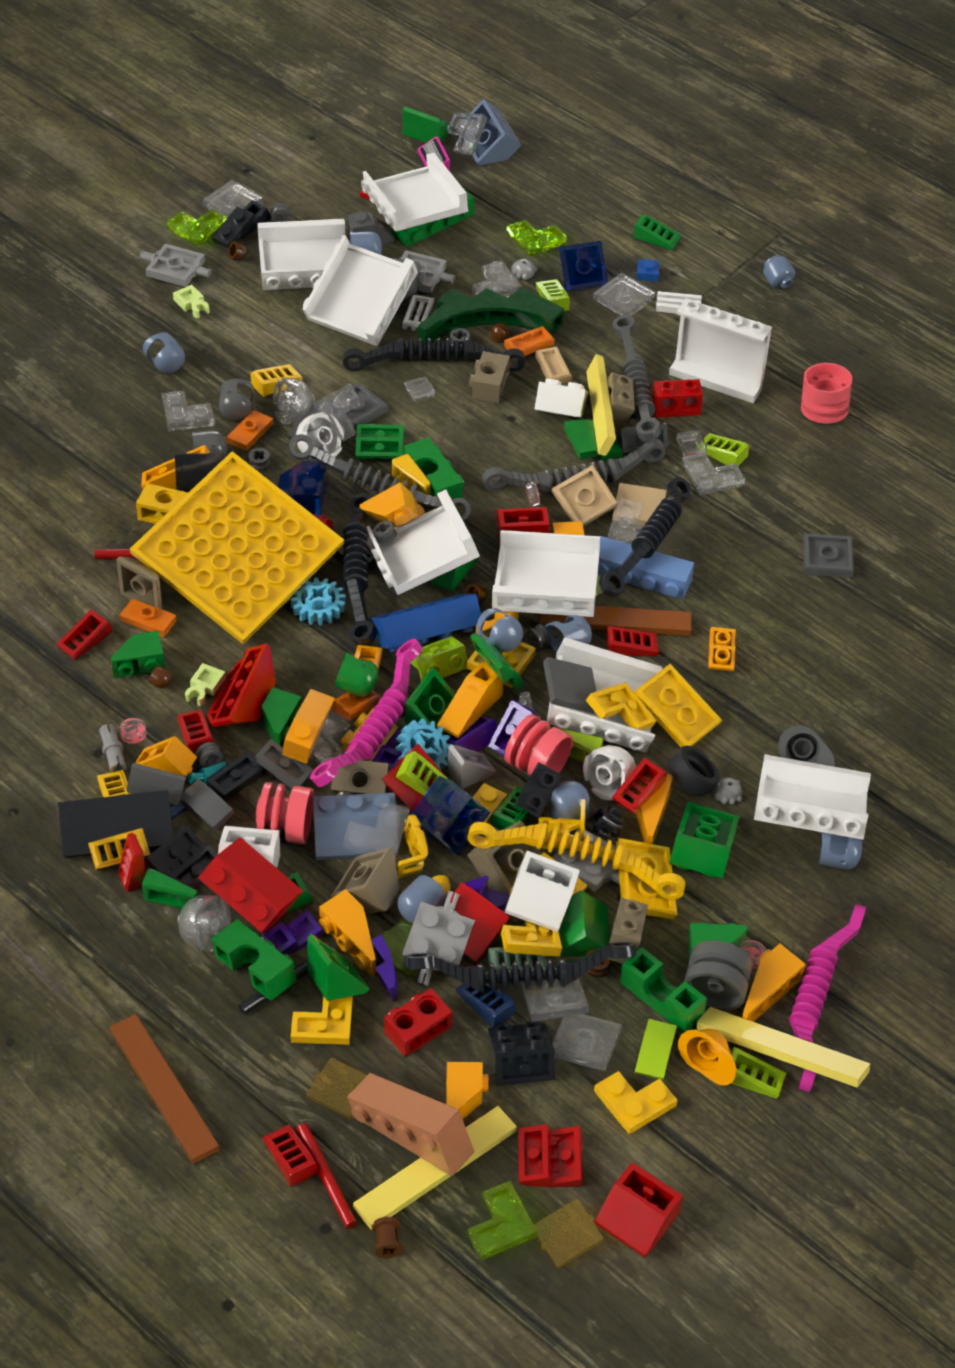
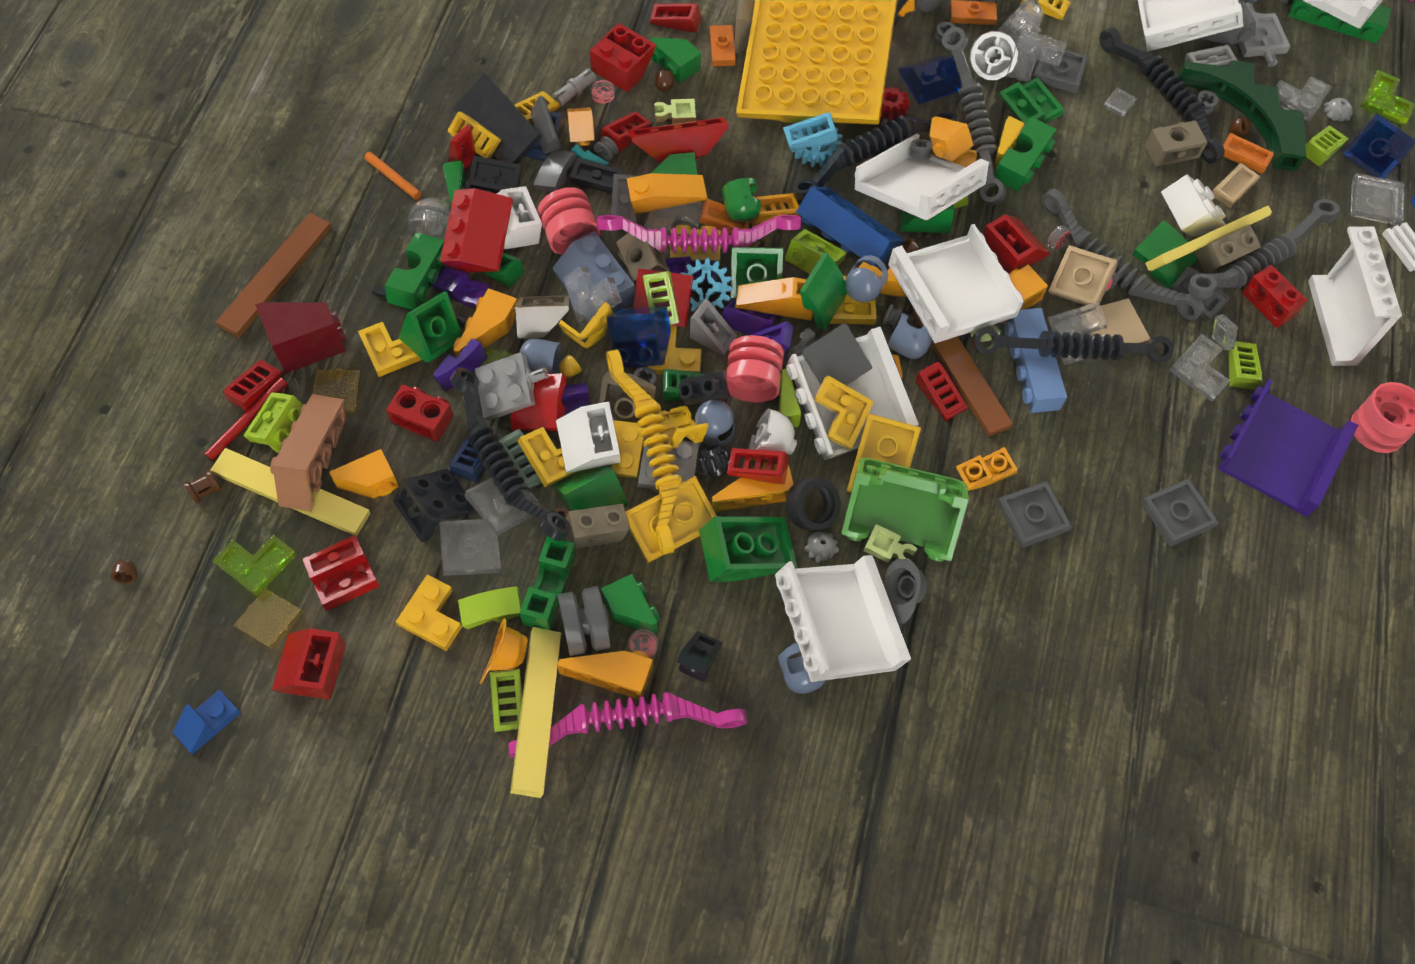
camera: 60 degrees right, 15 degrees up
none -> reddish brown hinge [111,559,137,584]
none -> blue slope [173,689,241,755]
none -> lime bracket [243,392,303,453]
none -> dark red slope [255,302,347,374]
none -> orange bar [364,152,422,200]
none -> red slope [590,23,656,92]
none -> black slope [677,631,723,682]
none -> medium azure slope [783,112,838,150]
none -> bright green windscreen [841,458,969,562]
none -> yellowish green plate [863,524,917,563]
none -> dark grey tile [997,481,1072,548]
none -> dark purple panel [1218,379,1358,517]

